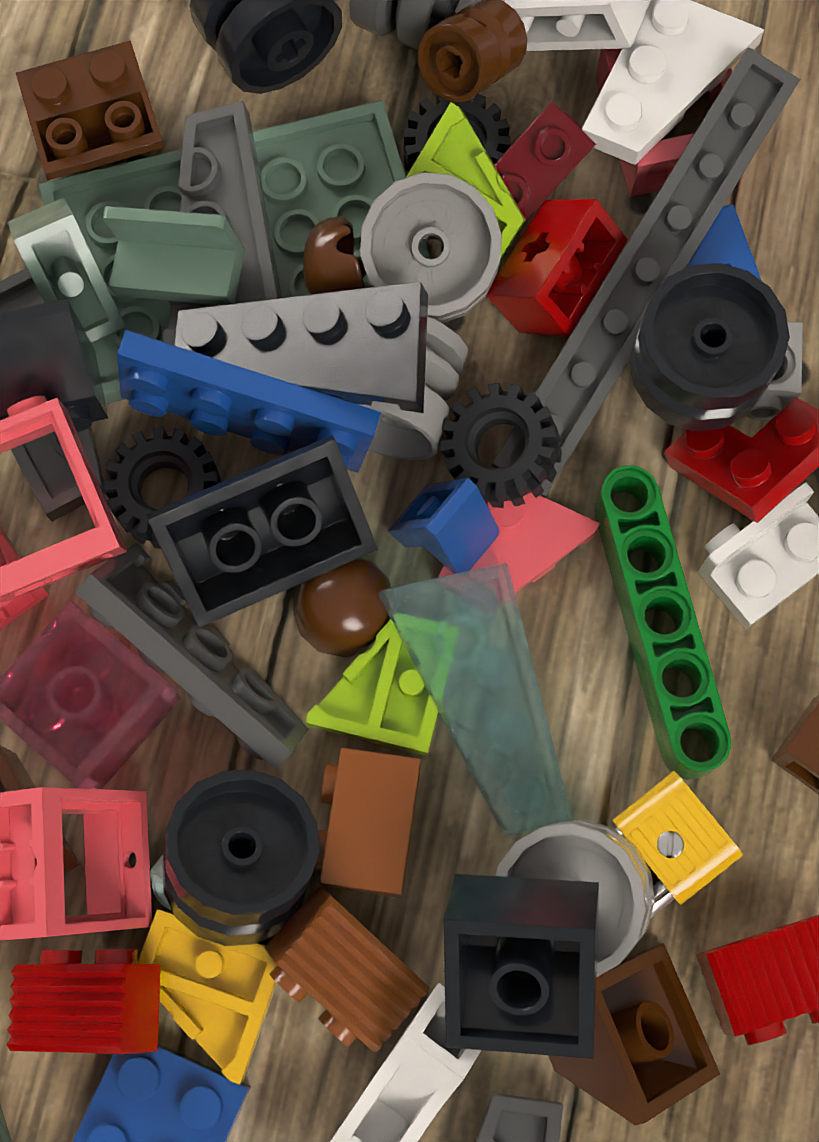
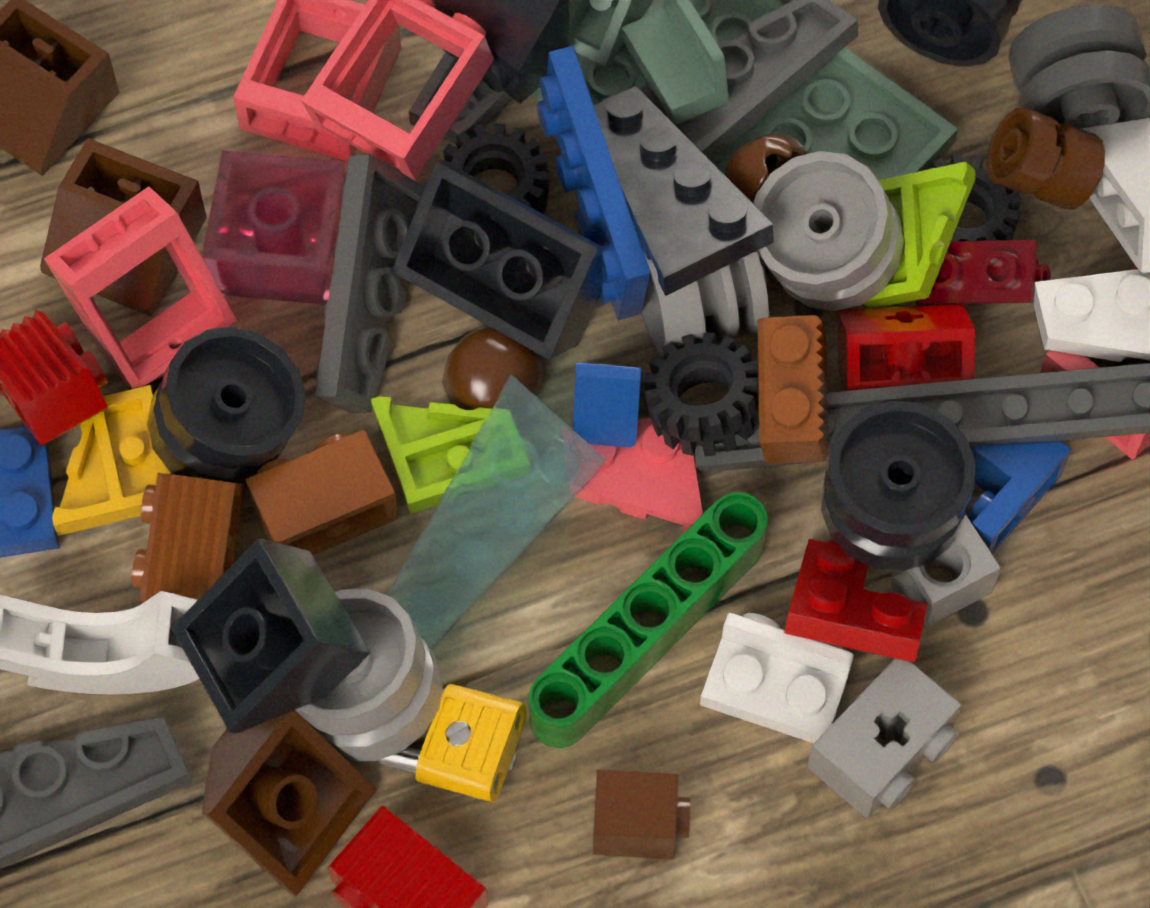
camera: 55 degrees right, 10 degrees down
none -> dark orange brick [758,315,829,464]

